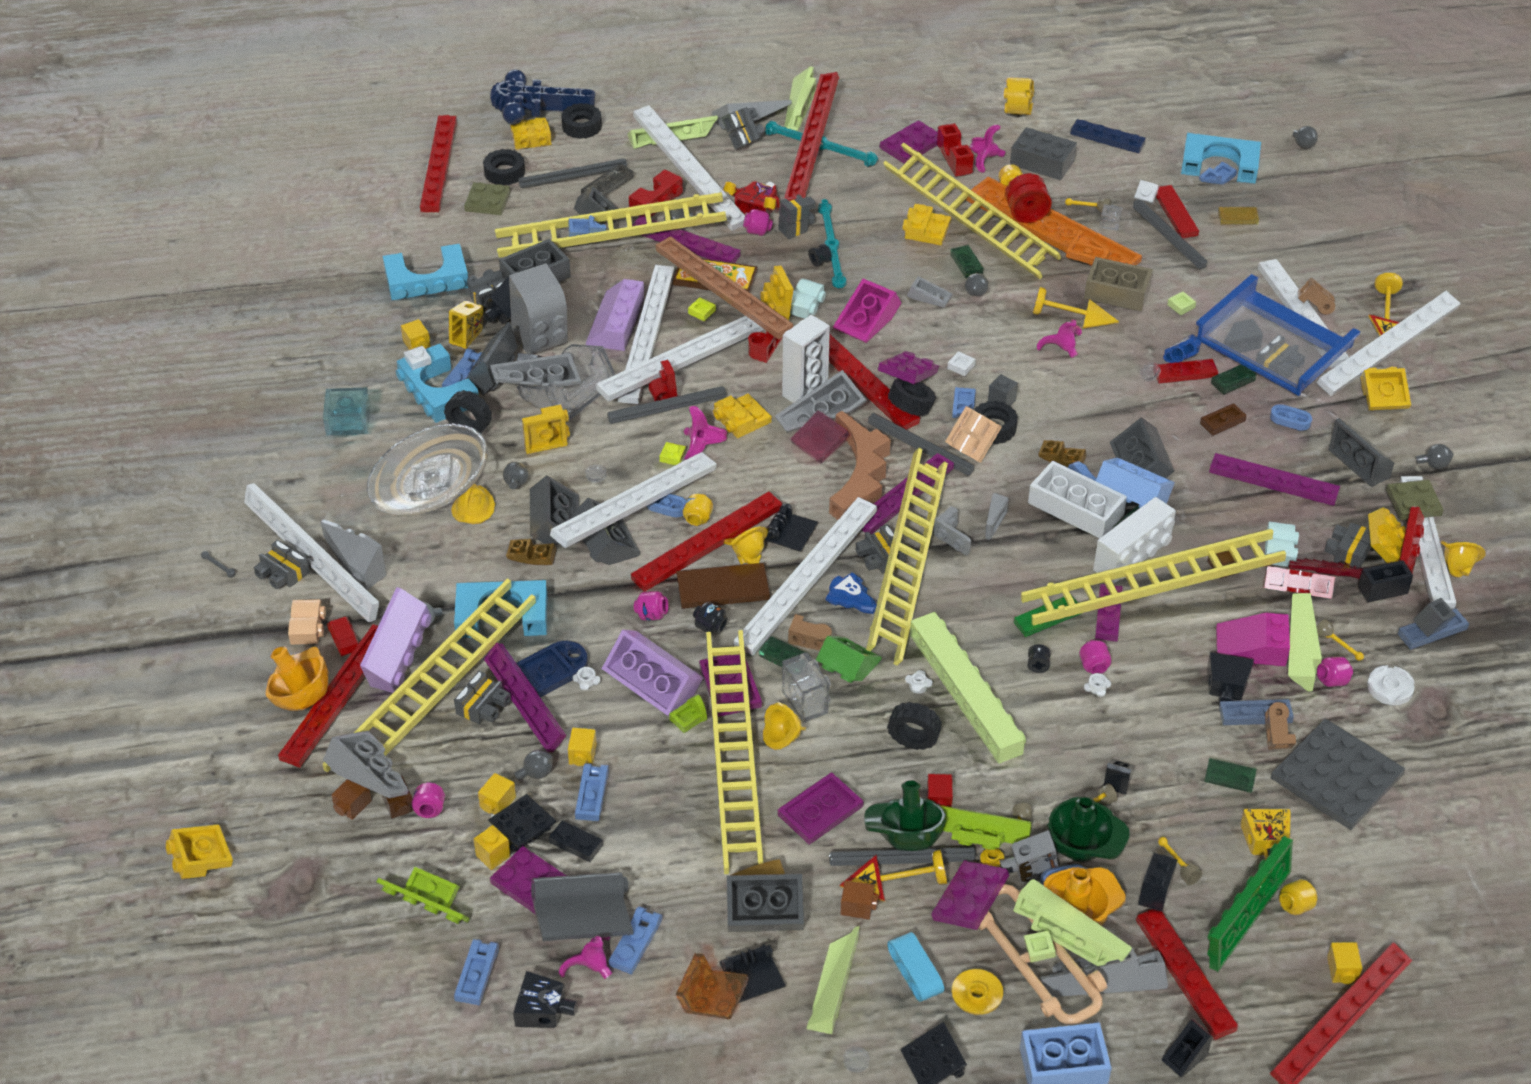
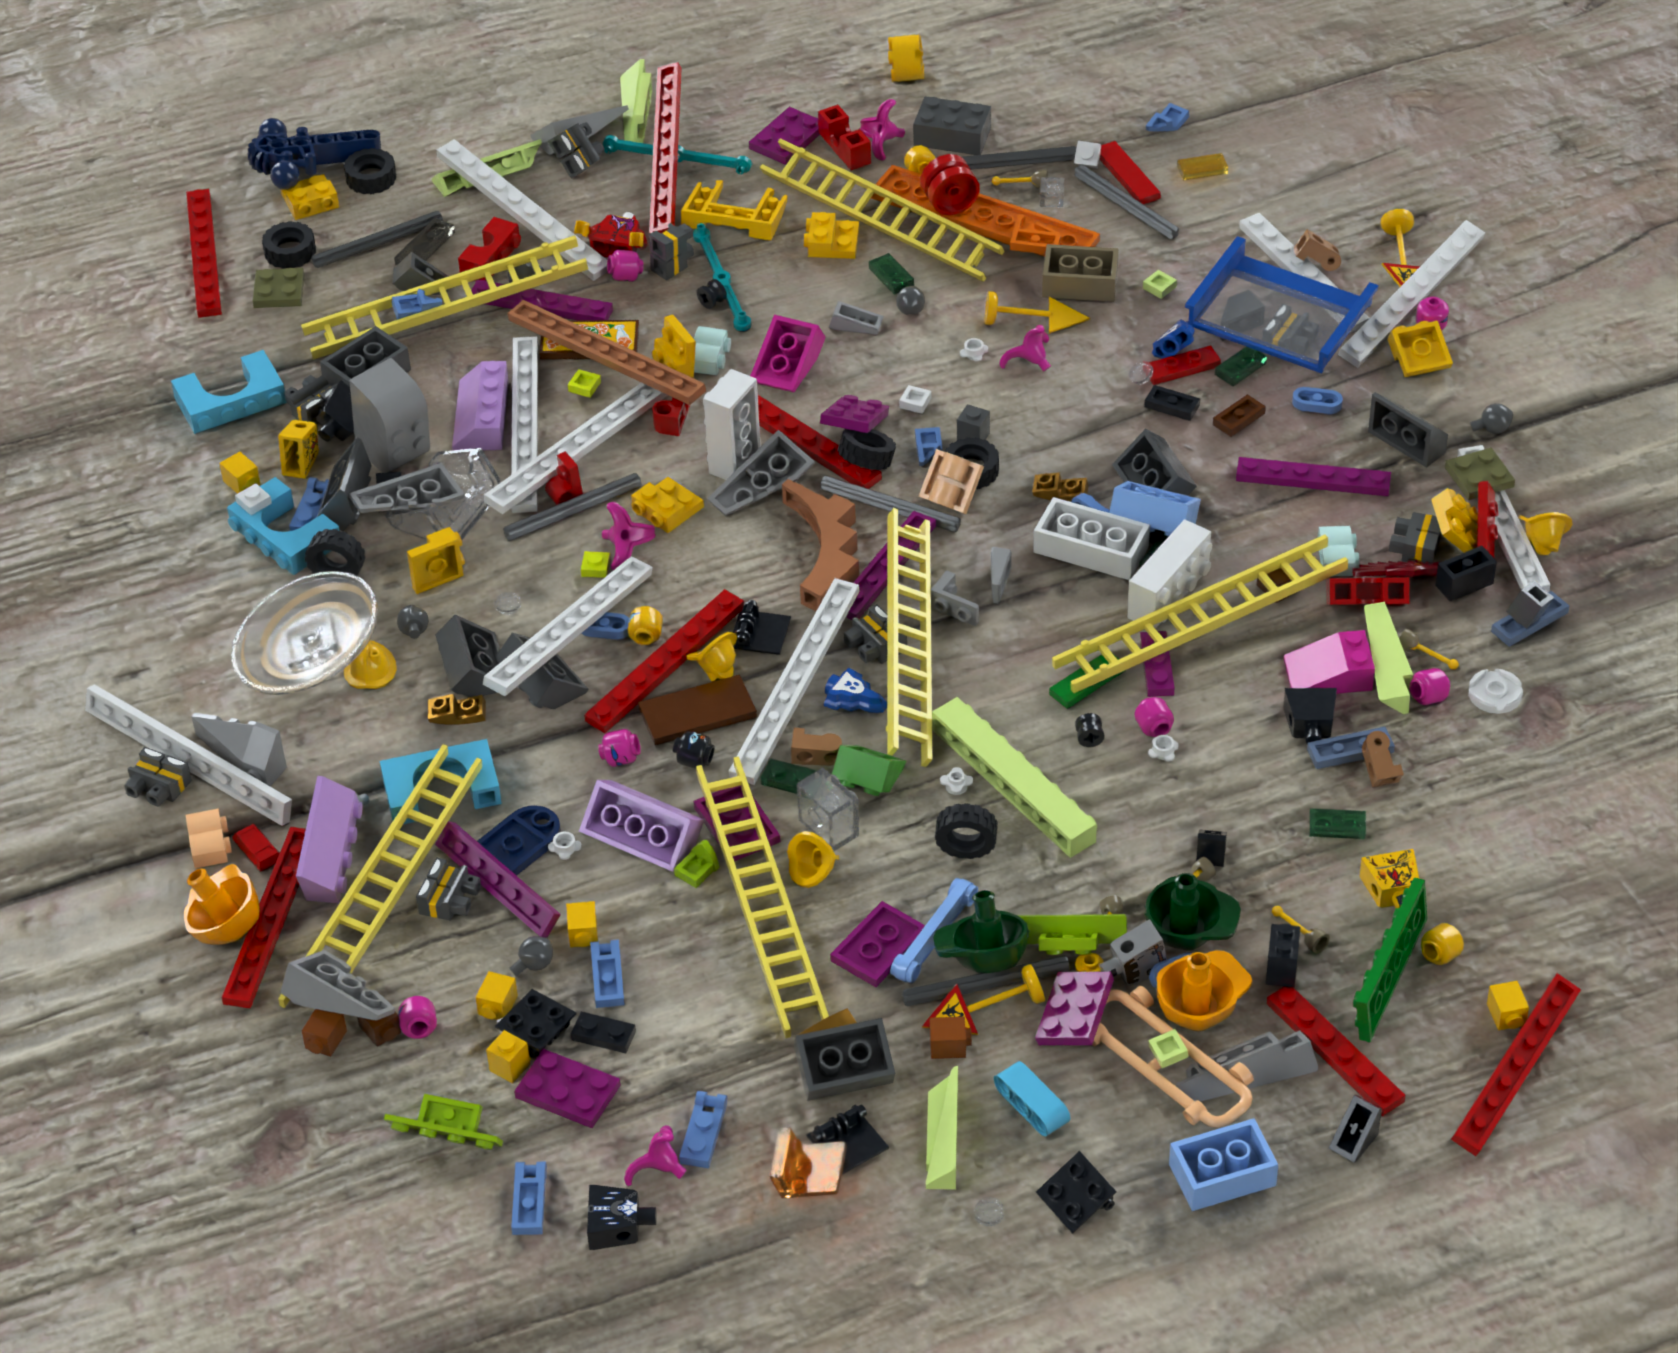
camera: 10 degrees left, 0 degrees up
yellow plate [165,824,233,879] -> none
dark grey hinge [201,551,236,578] -> none
clear light blue brick [323,387,371,436] -> none
dark grey door [531,872,633,941] -> none
clear pink plate [790,410,849,464] -> none
red brick [927,774,953,807] -> none
yellow dish [952,969,1003,1015] -> none
yellowish green wedge [1013,879,1132,966] -> none
dark blue plate [1070,119,1146,154] -> none
medium azure arch [1181,133,1261,184] -> none
dark grey plate [1271,718,1406,830] -> none
dark grey piece [1293,126,1318,148] -> none
none -> yellow wedge [681,180,788,241]
none -> light blue piece [890,878,978,984]
none -> white plate [960,338,988,361]
none -> dark grey axle [962,146,1077,170]
none -> black plate [1144,385,1200,421]
none -> dark pink head [1416,297,1449,330]

